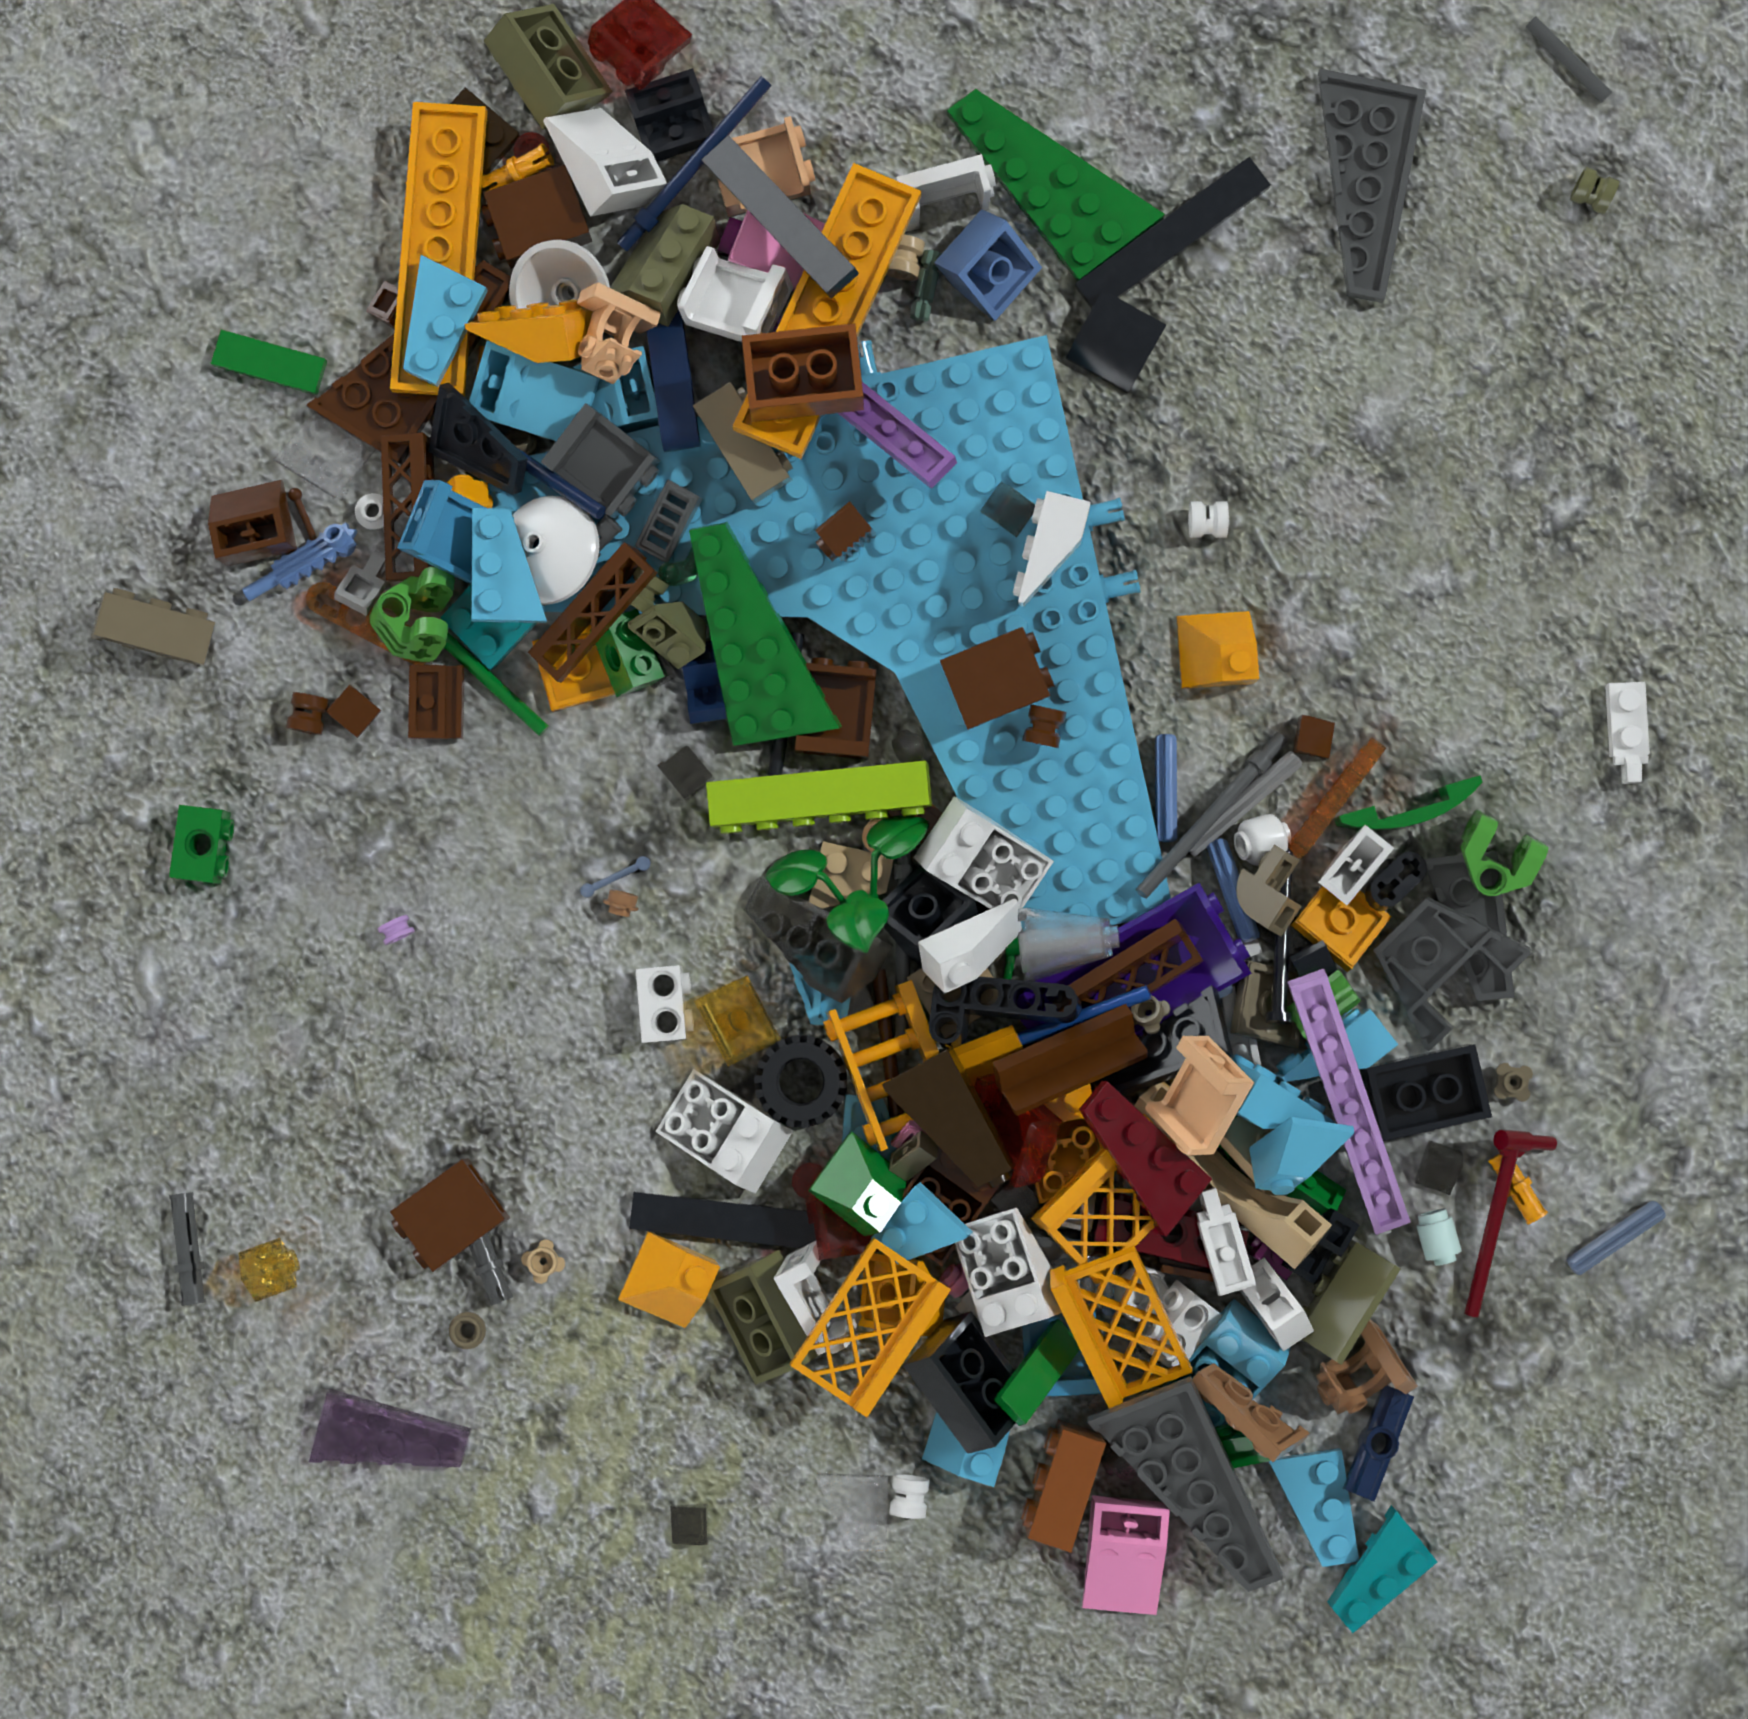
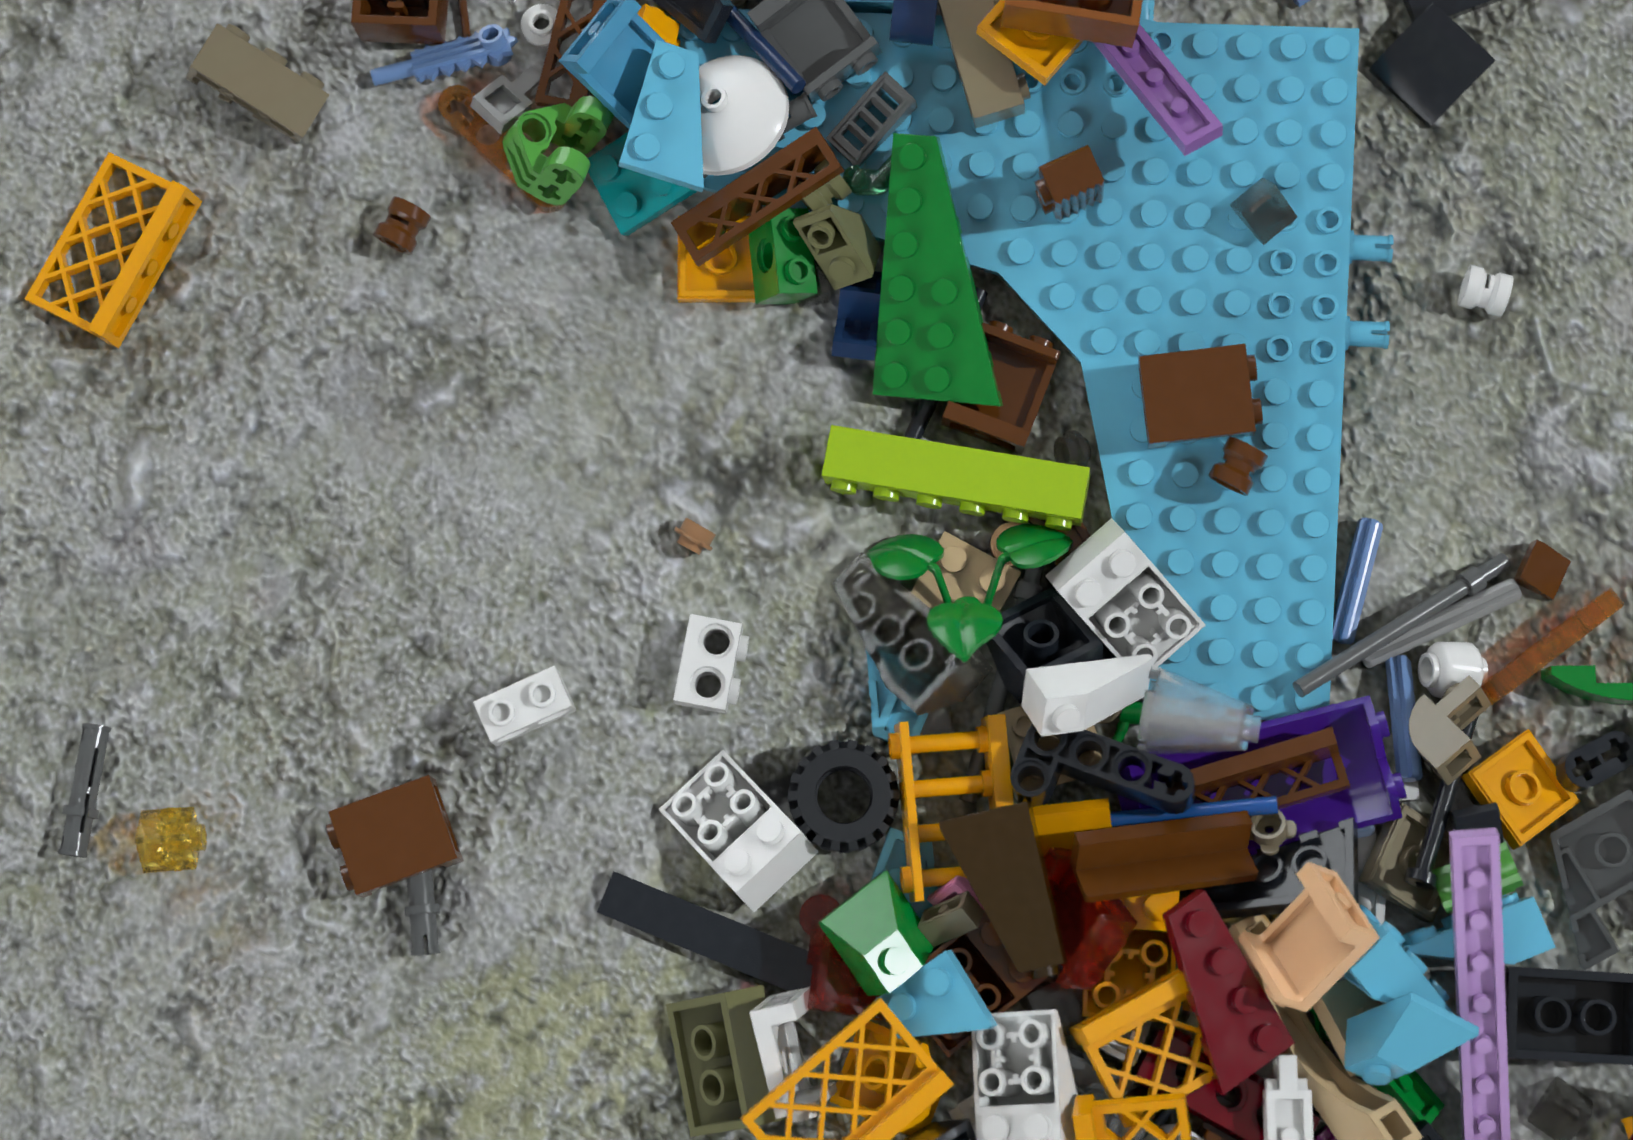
camera: 15 degrees right, 5 degrees down
green brick [169,804,235,885] -> none
clear purple wing [309,1389,472,1467] -> none
reddish brown slope [326,685,381,738] -> none
lavender bush [377,915,415,945] -> none
reddish brown plate [408,665,464,739] -> none
green bar [444,633,549,736] -> none
dark tan plate [449,1312,486,1349] -> none
tan plate [521,1239,565,1284] -> none
sand blue hinge [580,856,651,898] -> none
light orange slope [618,1231,720,1328] -> none
clear smoke panel [657,746,715,802] -> none
clear yellow slope [694,975,781,1067] -> none
reddish brown bar [871,969,904,1116] -> none
bright pink plate [940,1263,969,1298] -> none
white slope [1013,491,1091,606] -> none
light orange slope [1176,611,1259,689] -> none
white slope [1318,825,1394,905] -> none
none -> light orange fence [25,152,202,349]
none -> white brick [473,666,577,746]

